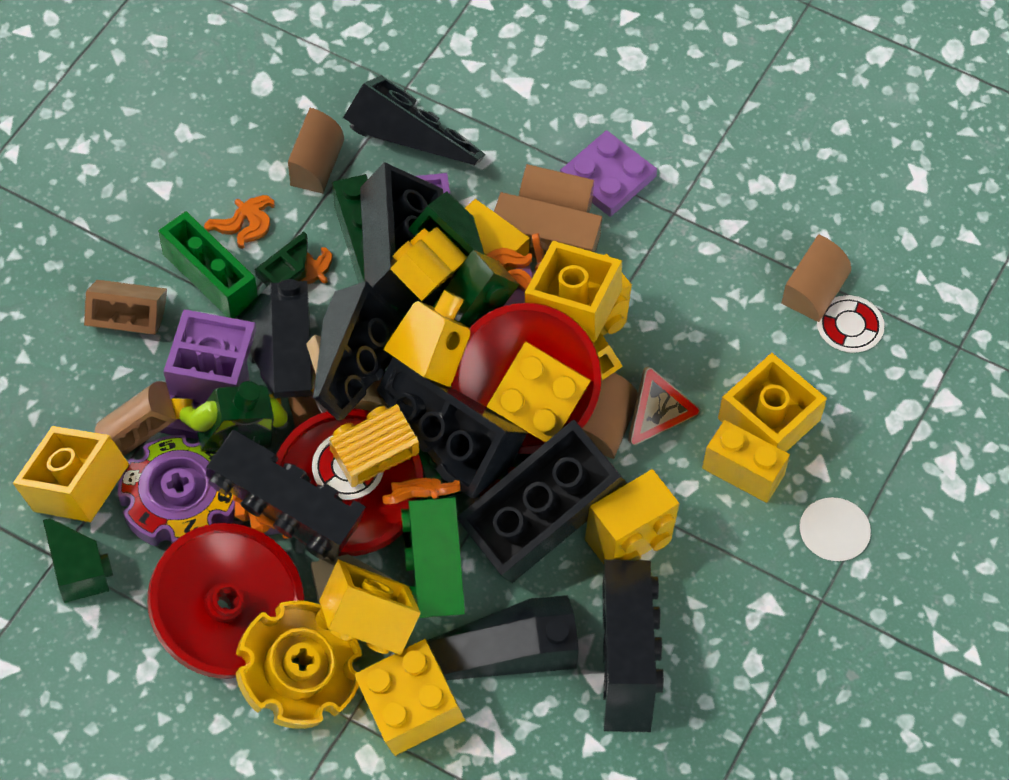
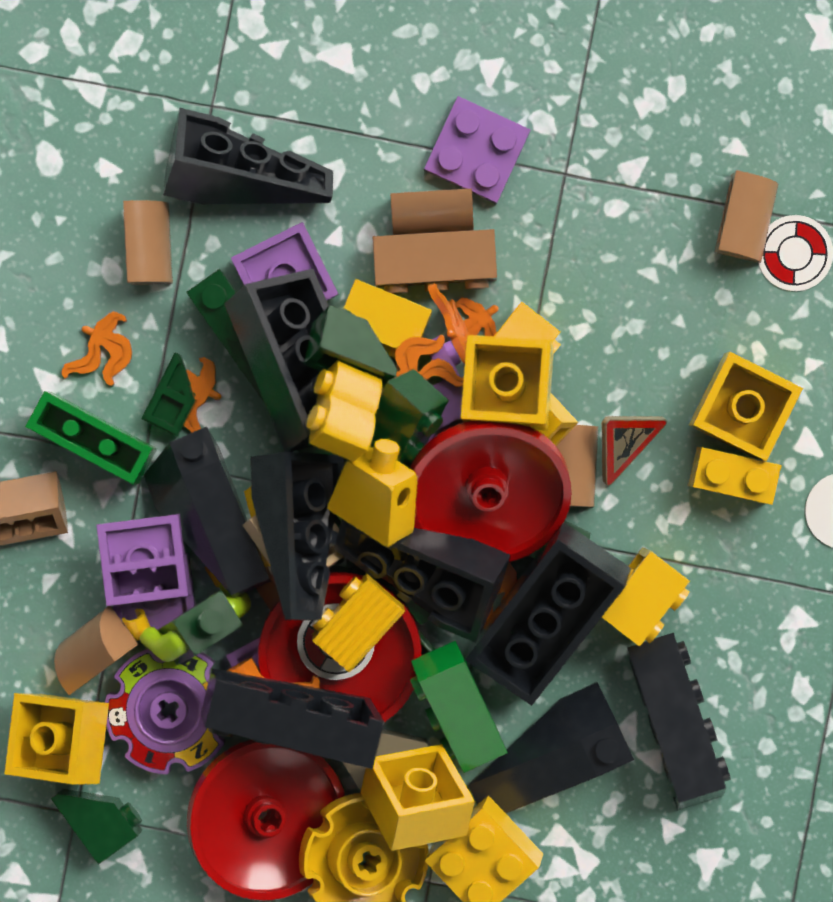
camera: 15 degrees left, 30 degrees up
orange piece [383,478,461,504] -> none
yellow plate [487,341,591,443] -> none

